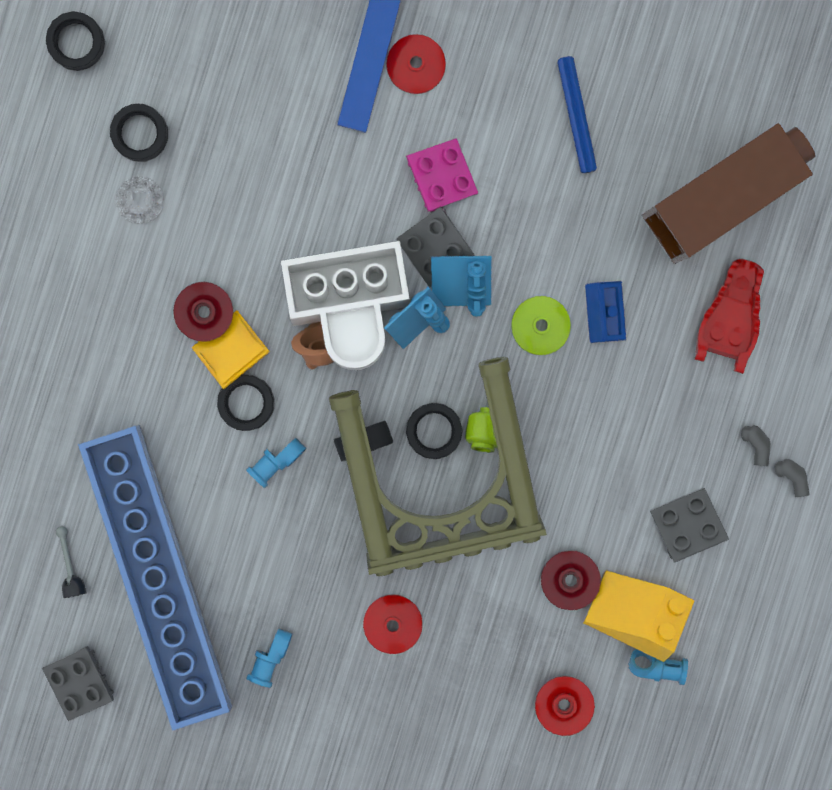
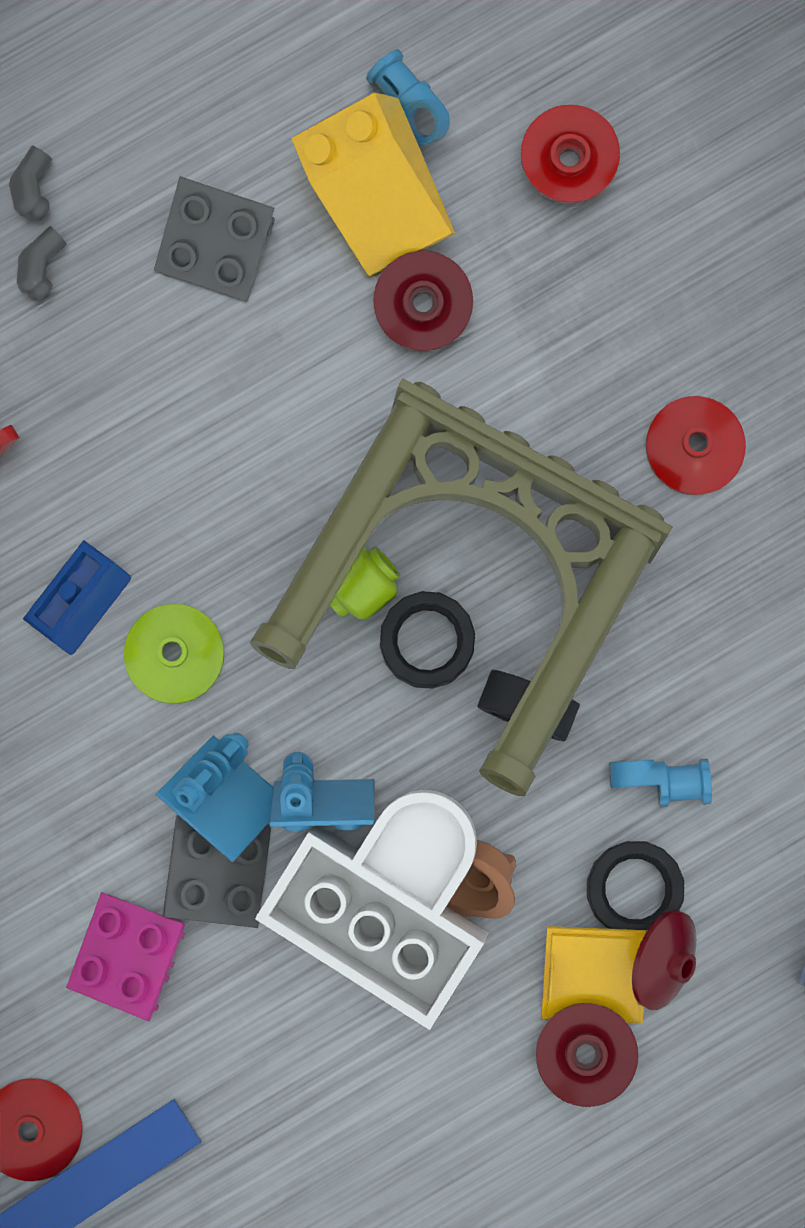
camera: 135 degrees left, 5 degrees down
none -> dark red dish [632,910,697,1010]

